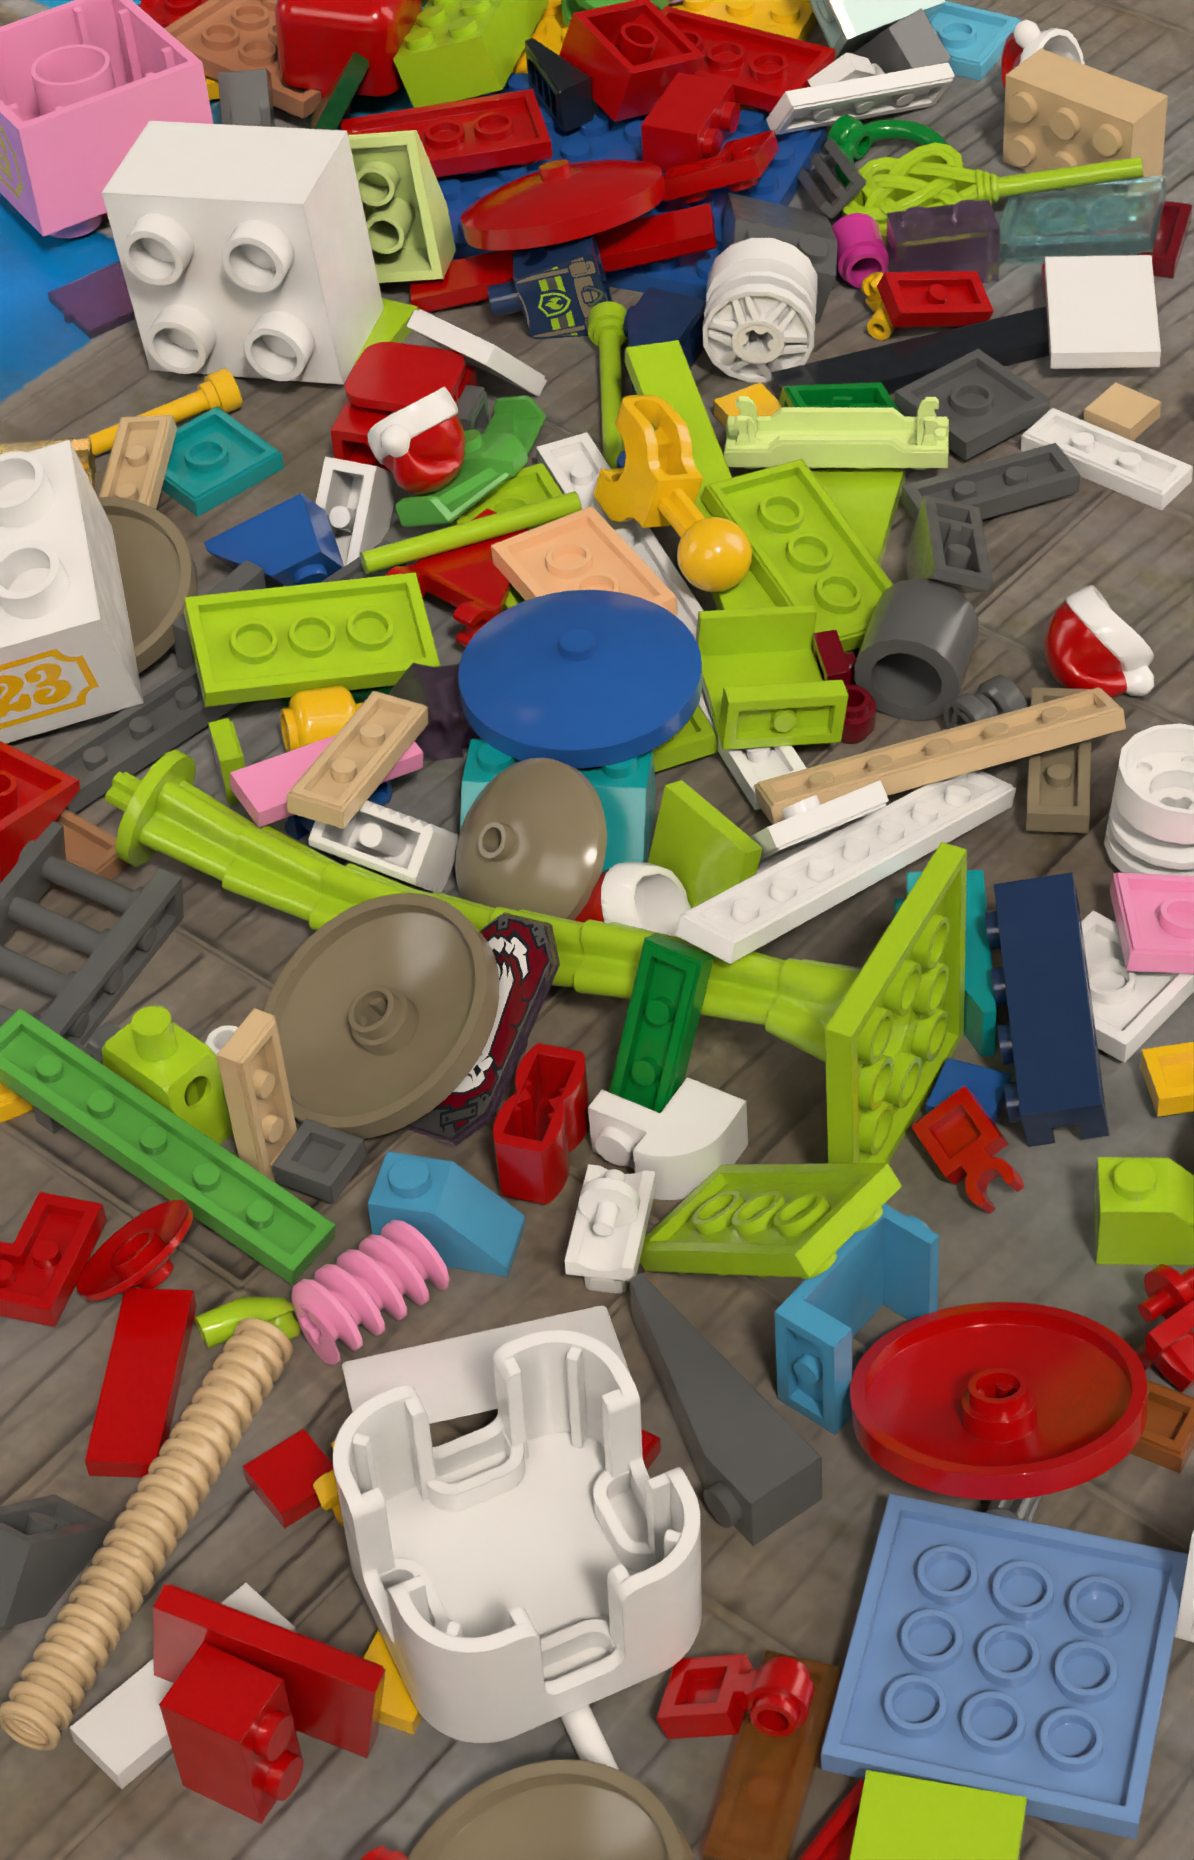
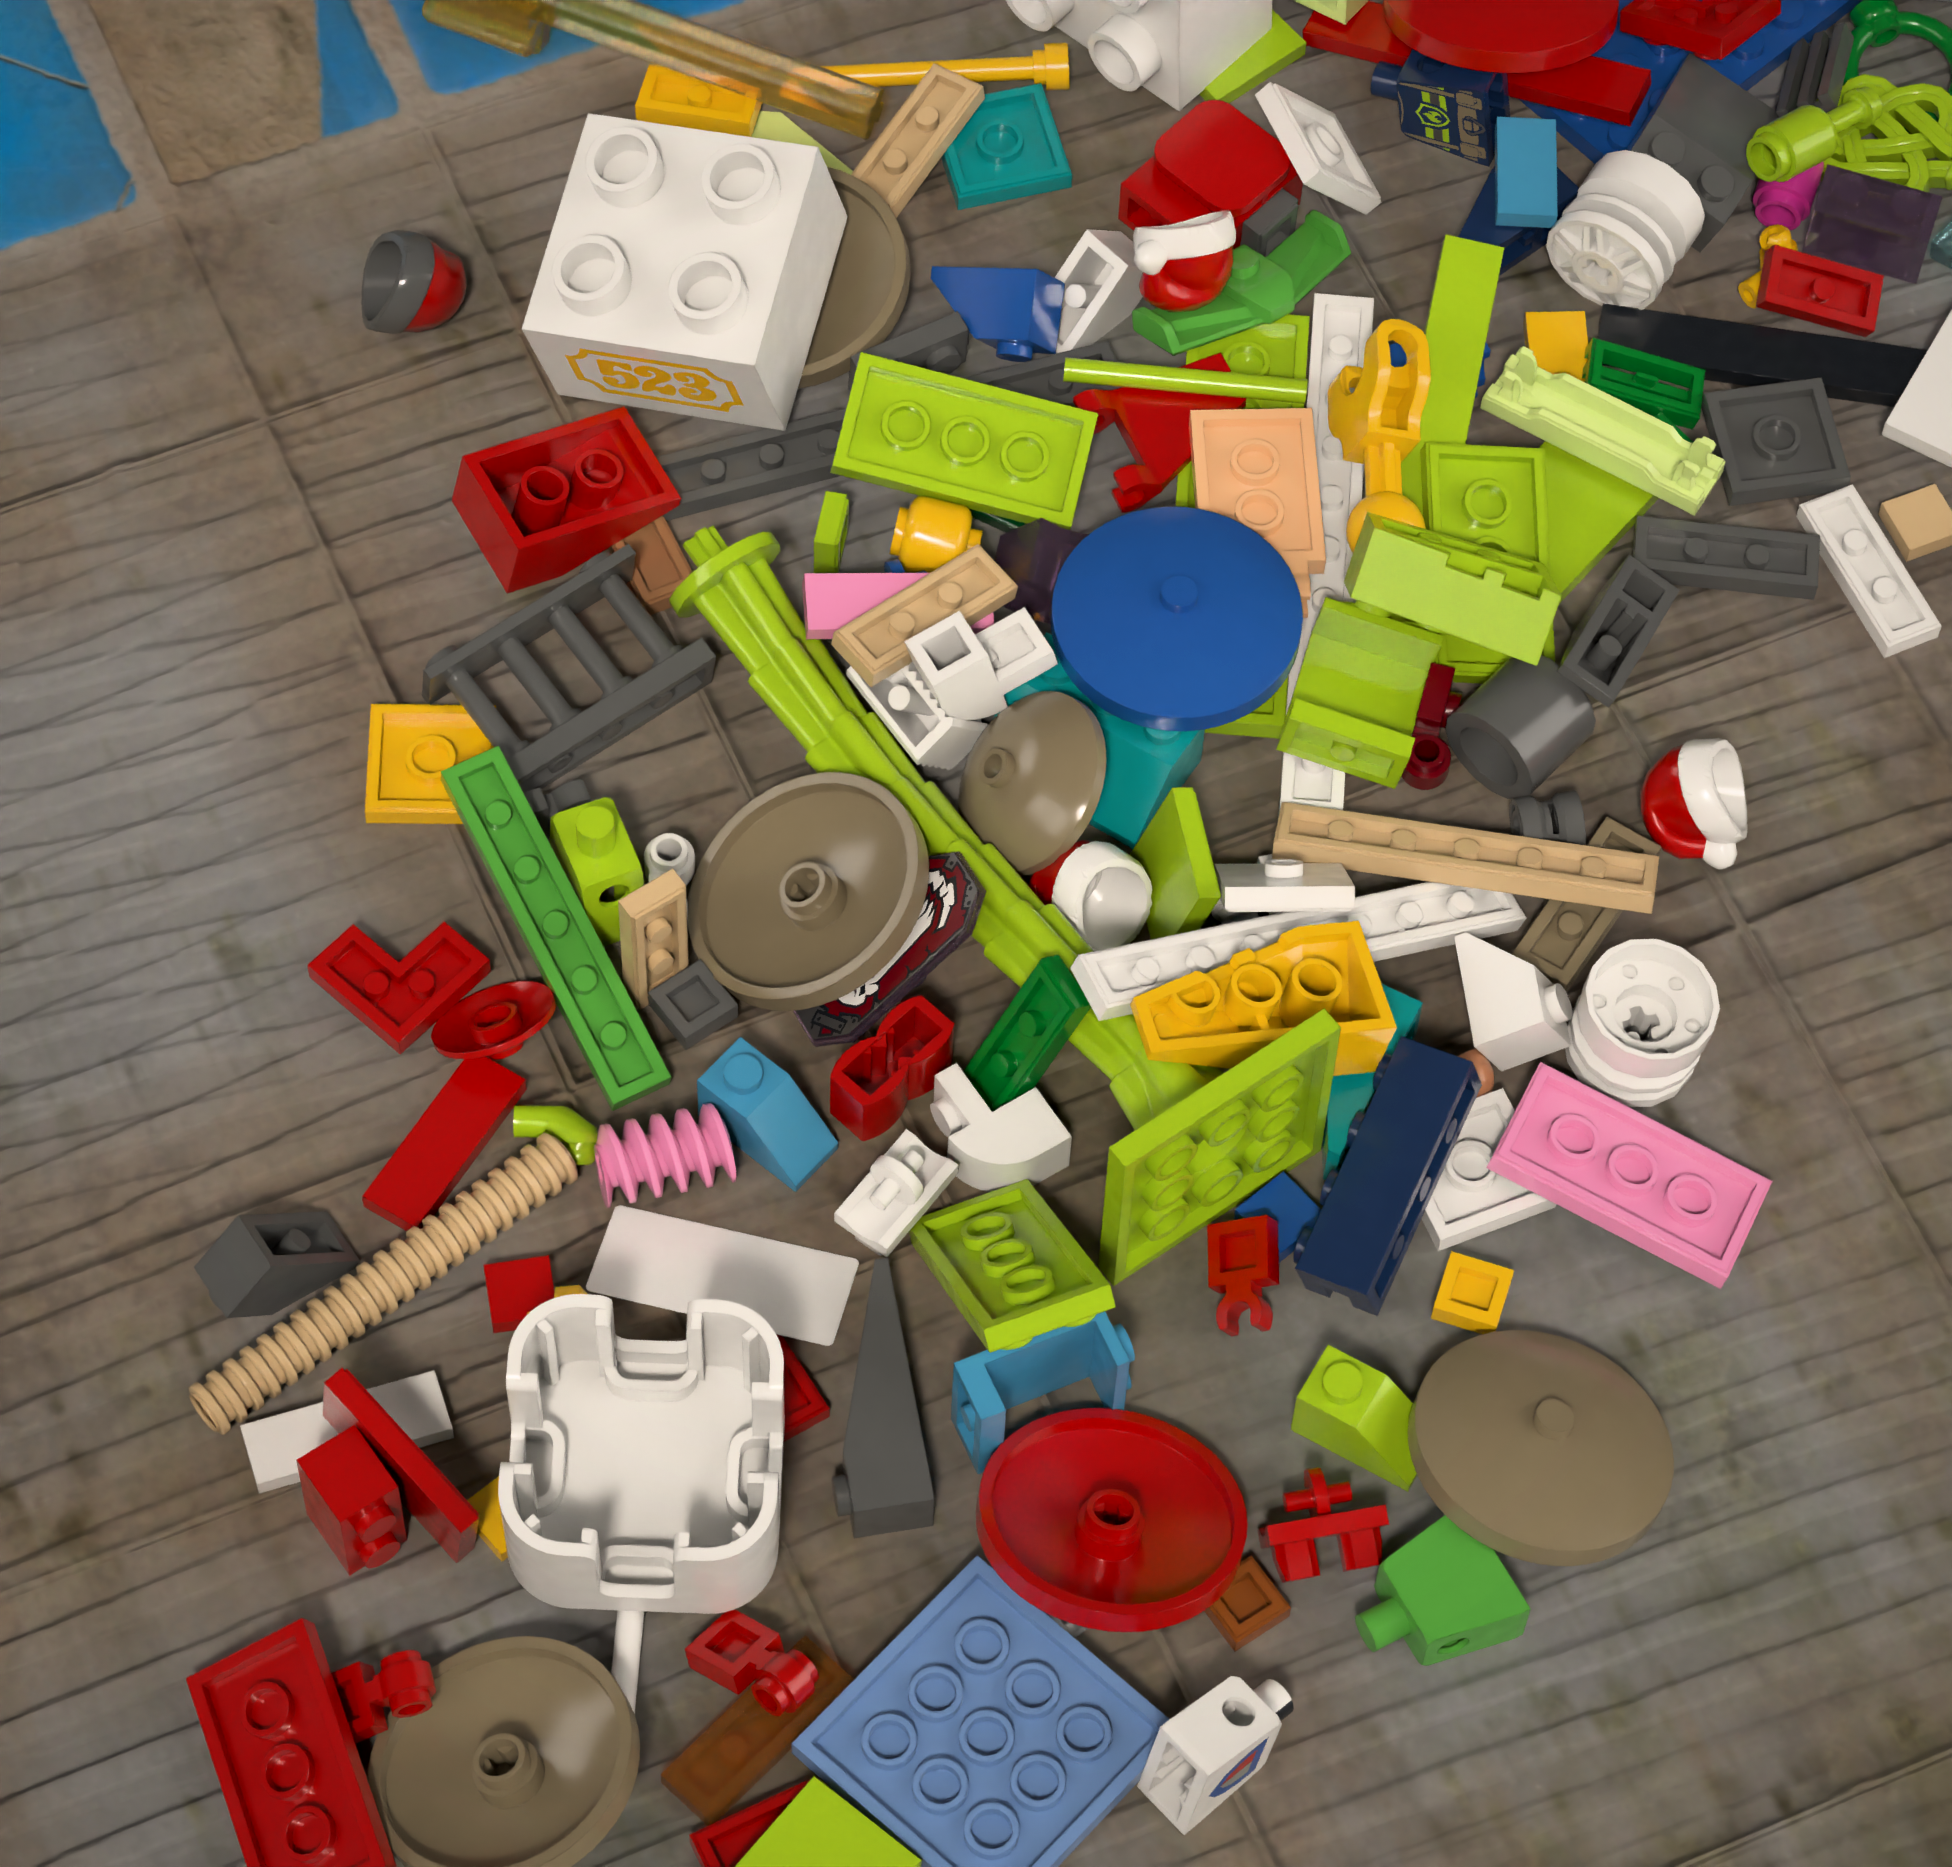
camera: 20 degrees right, 15 degrees up
lime piece [588,301,628,469] -> none
none -> white brick [904,607,1058,720]
none -> yellow wedge [1130,921,1397,1076]
none -> lime wedge [1344,512,1562,666]
none -> white slope [1454,932,1573,1072]
none -> dark azure tile [1495,117,1558,228]
none -> lime piece [1746,87,1883,182]

